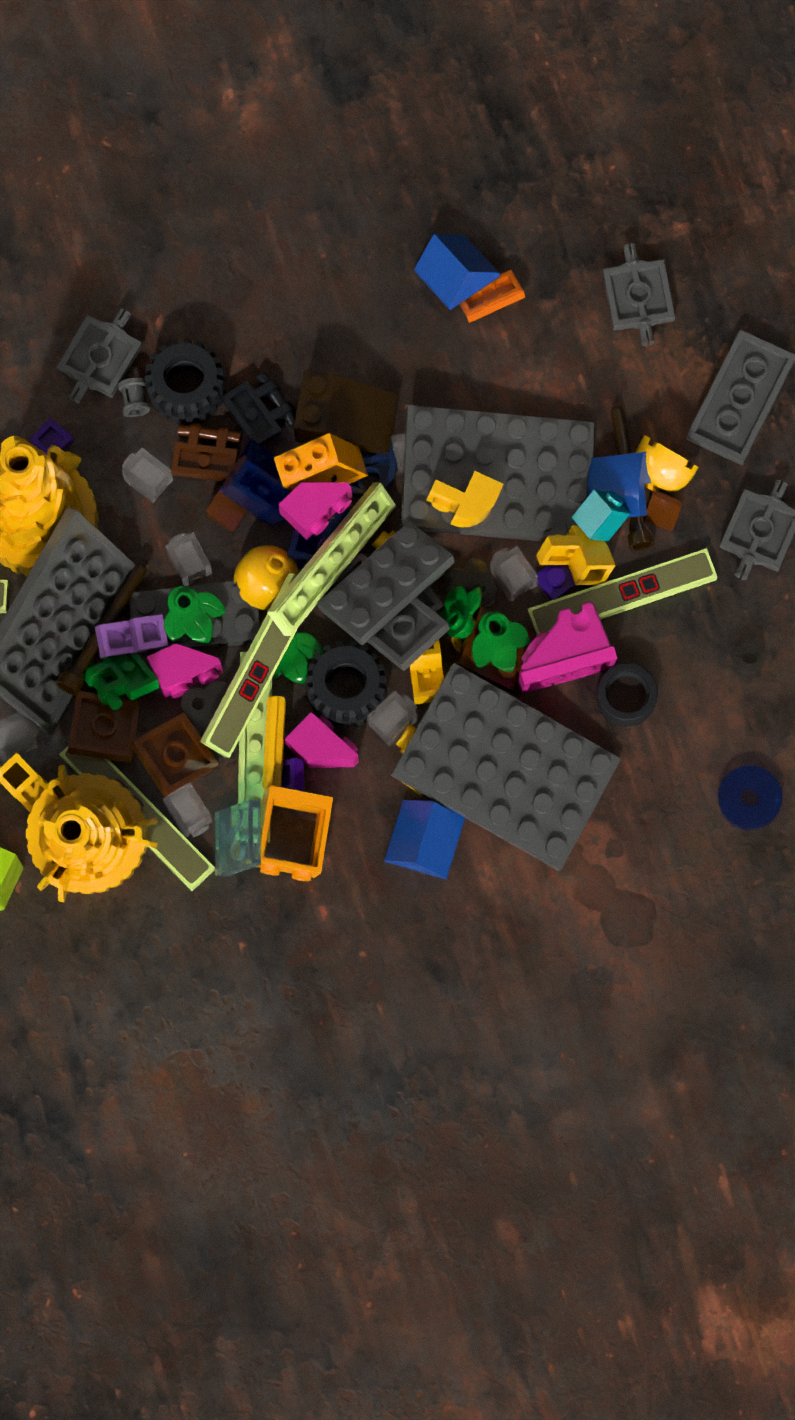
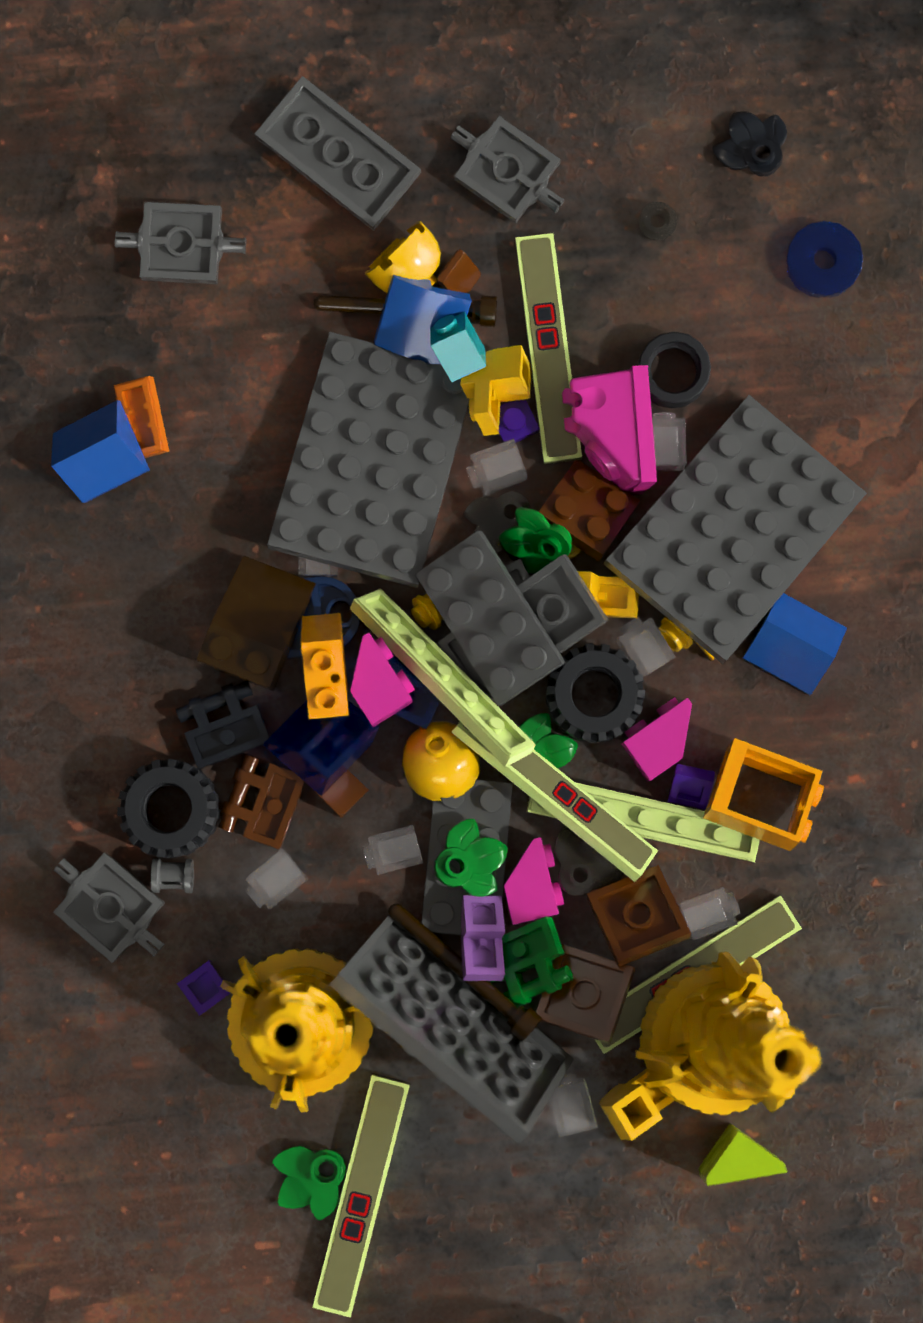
camera: 80 degrees left, 10 degrees up
clear light blue plate [215,799,261,877] -> none
yellow axle [262,695,286,789] -> none
yellow brick [426,471,504,527] -> none
green plate [471,611,531,673] -> none
none -> clear brick [652,412,687,471]

